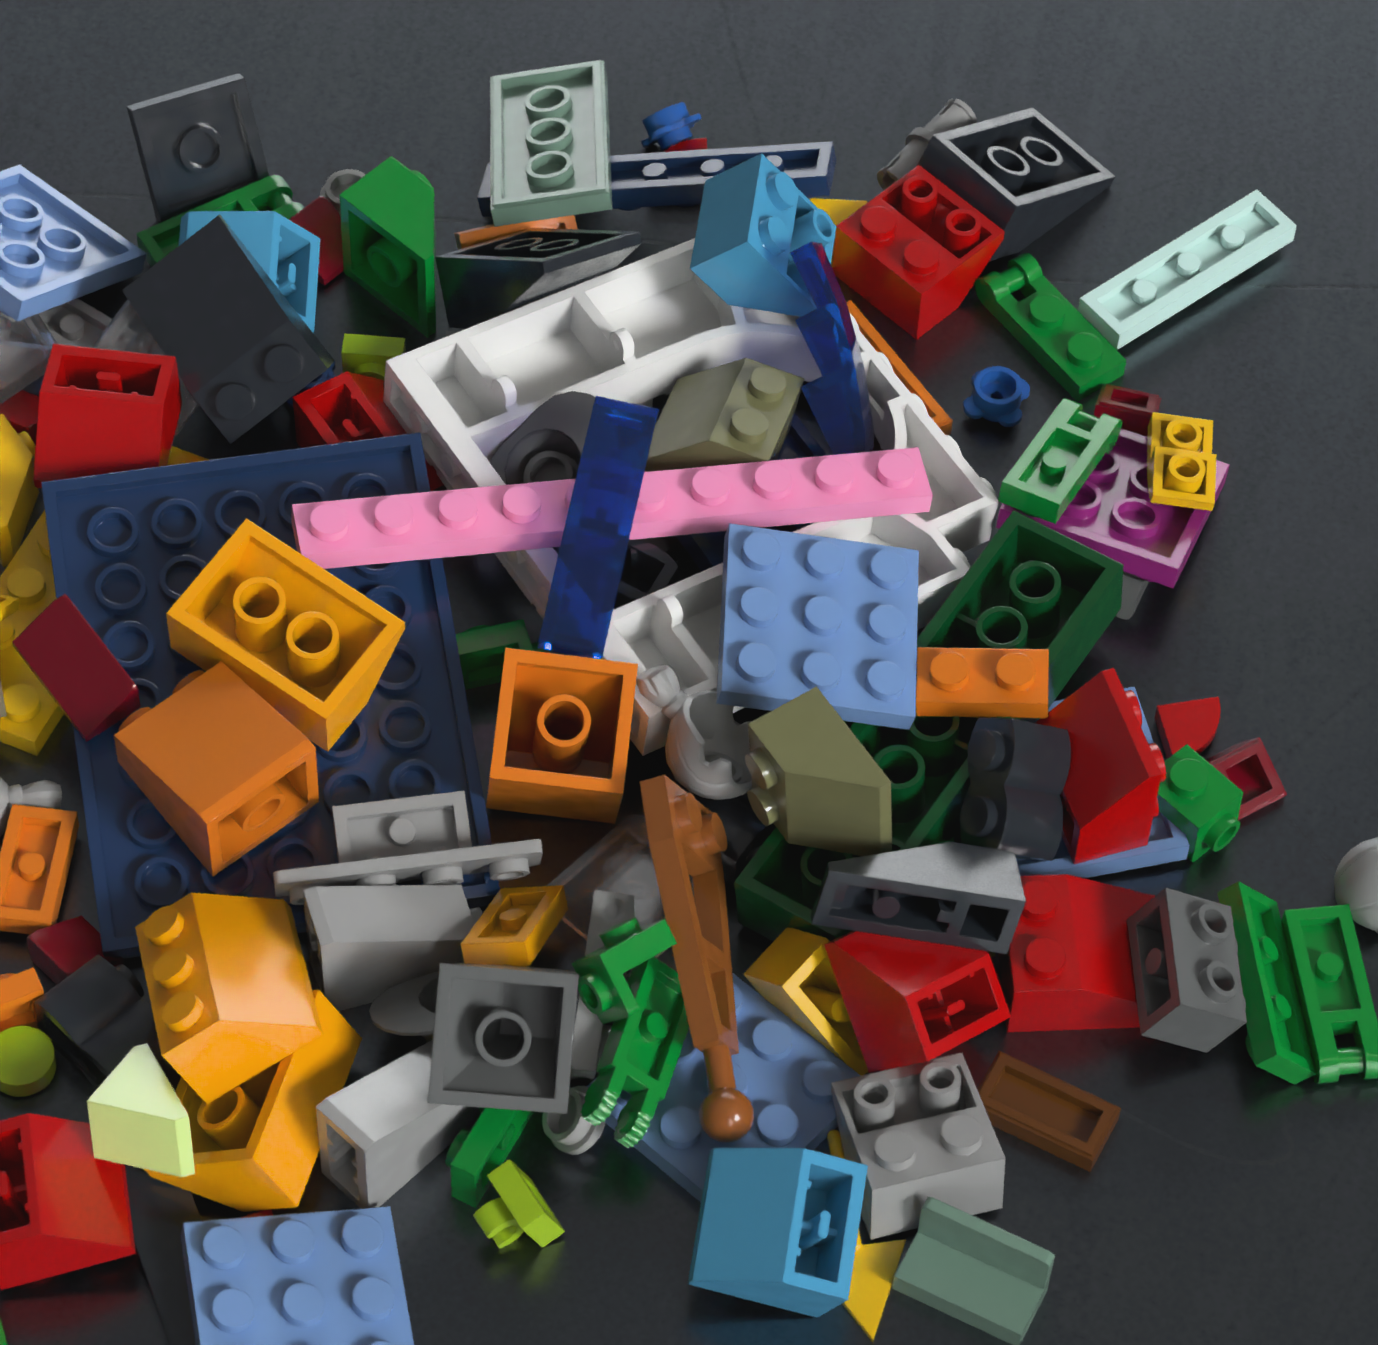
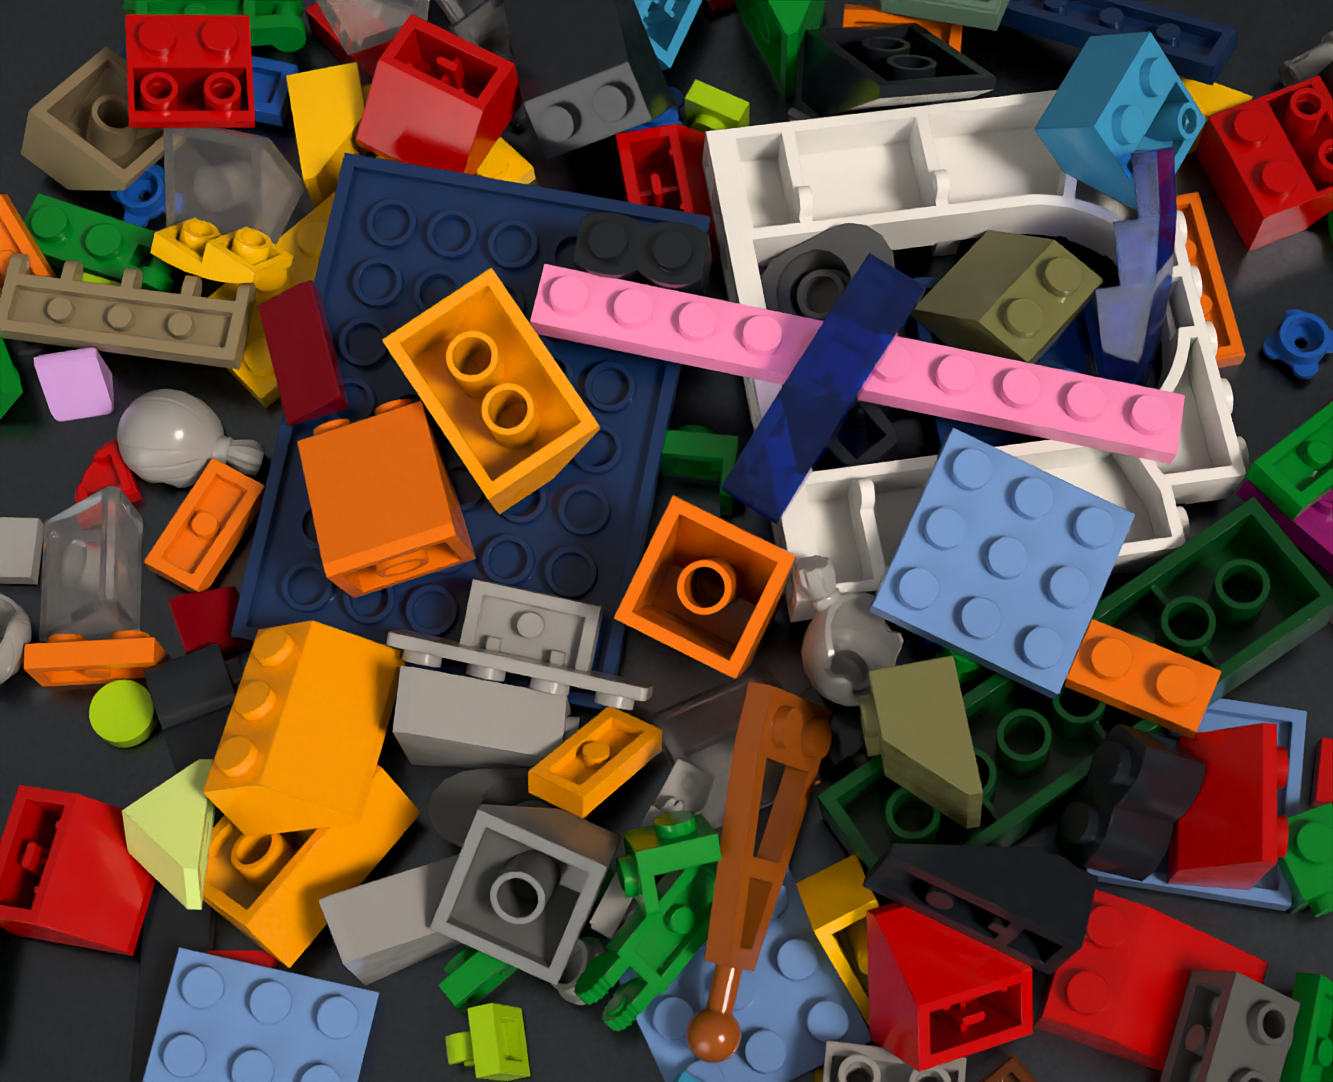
camera: 30 degrees right, 15 degrees up
none -> black brick [573,212,713,297]

